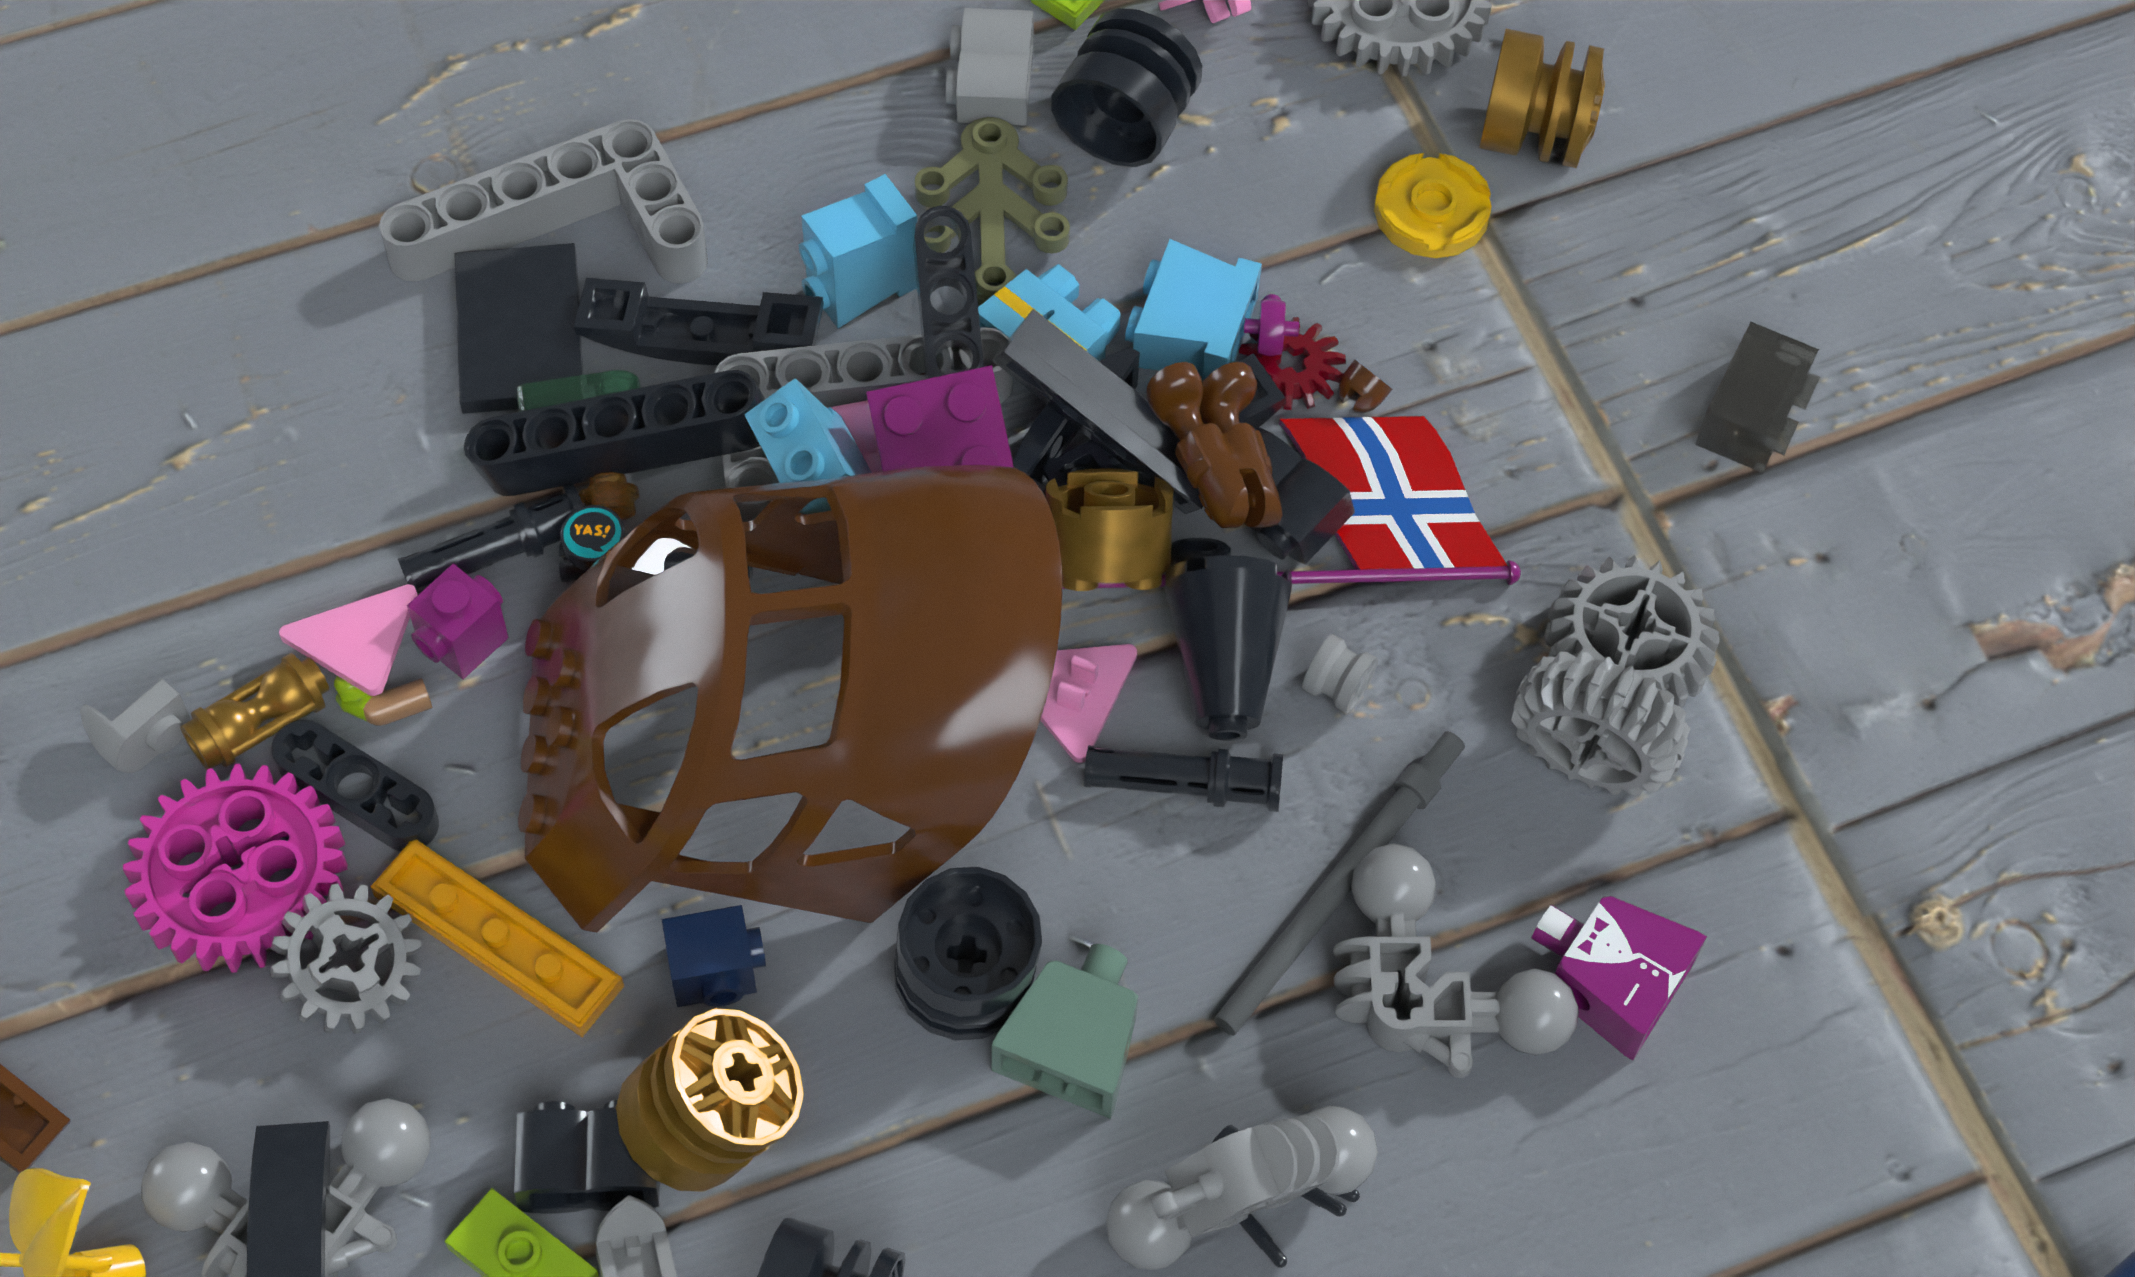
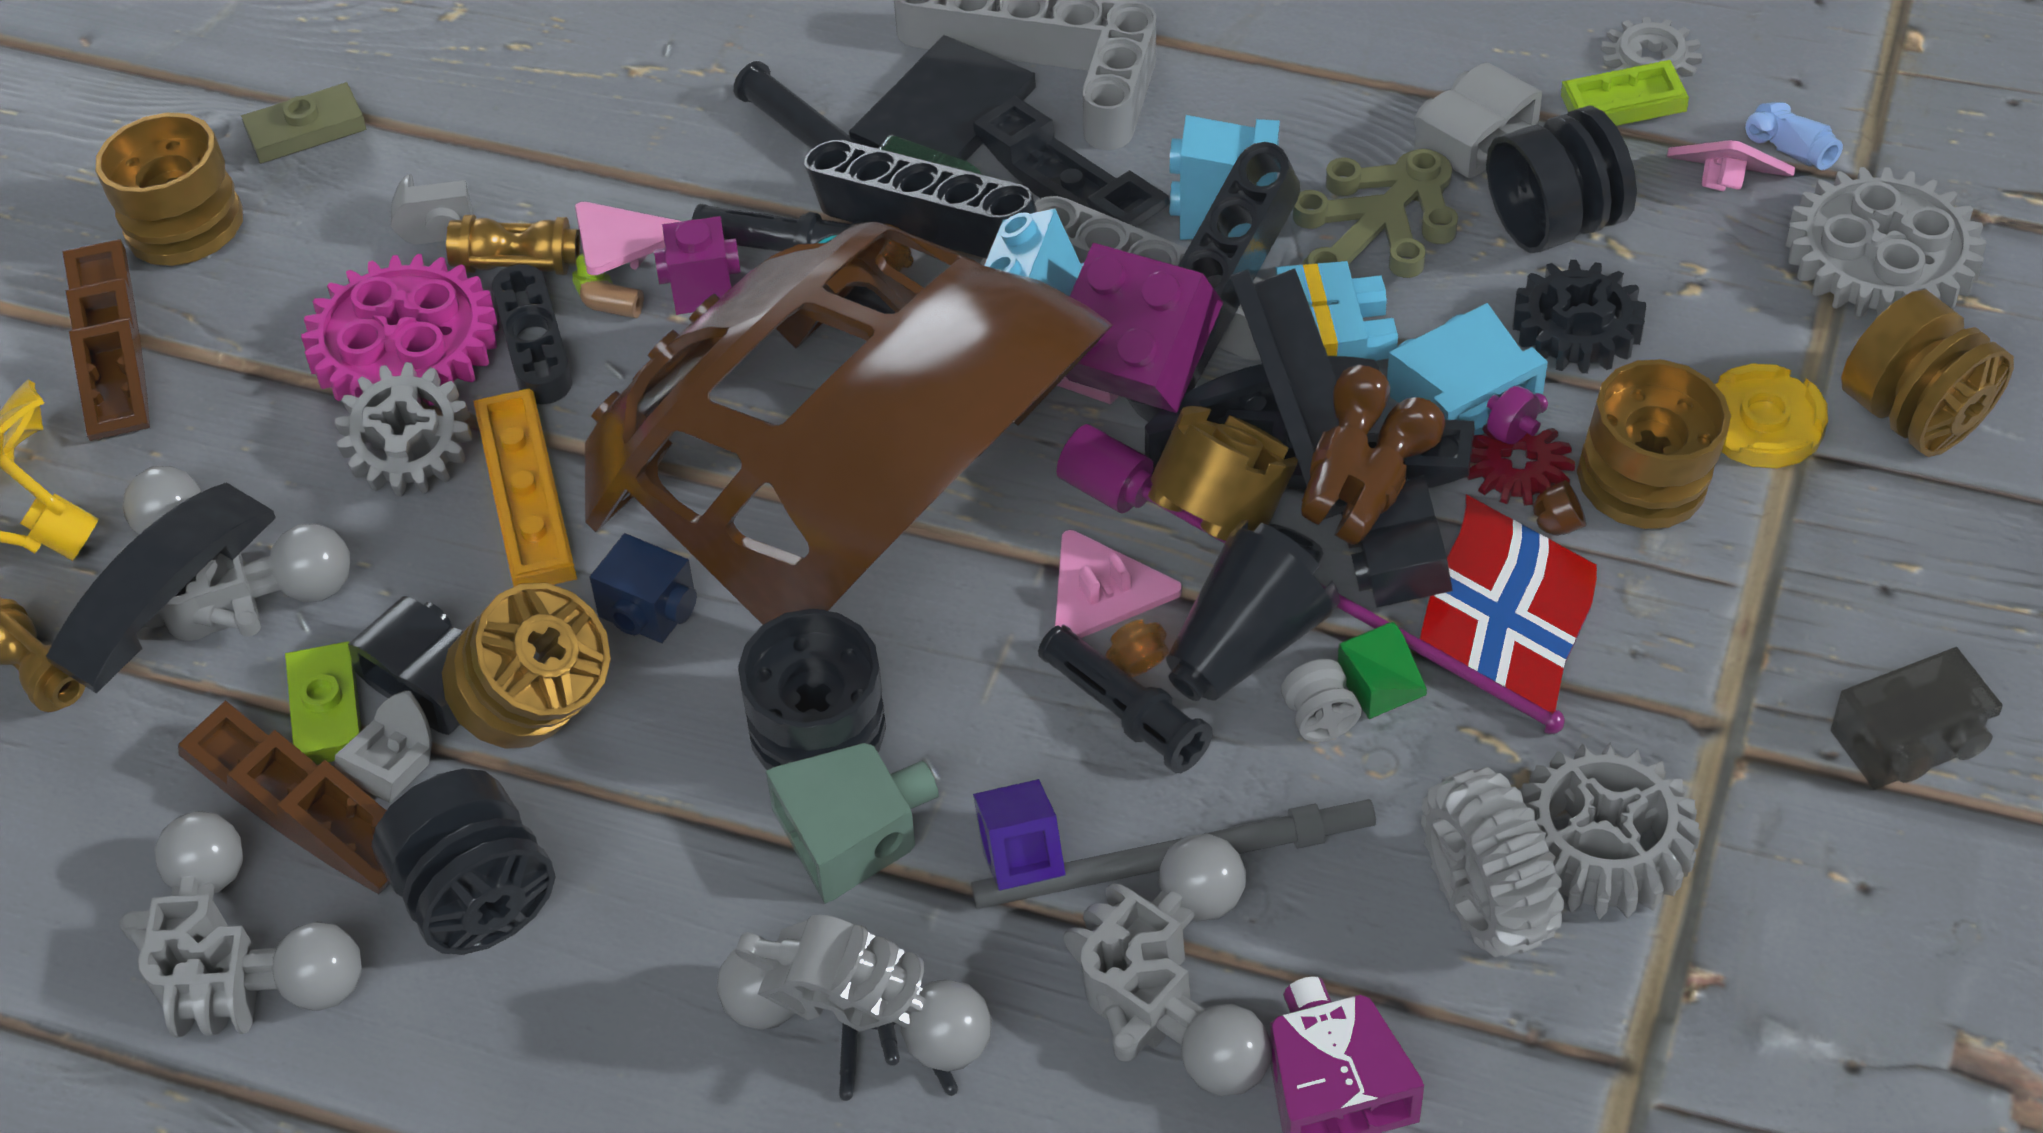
camera: 45 degrees right, 10 degrees down
none -> black pin [733,61,859,149]
none -> dark purple brick [973,779,1066,891]
none -> clear orange plate [1105,619,1169,677]
none -> green slope [1337,622,1427,719]
none -> black gear [1512,260,1646,374]
none -> pearl gold wheel [1577,359,1731,529]

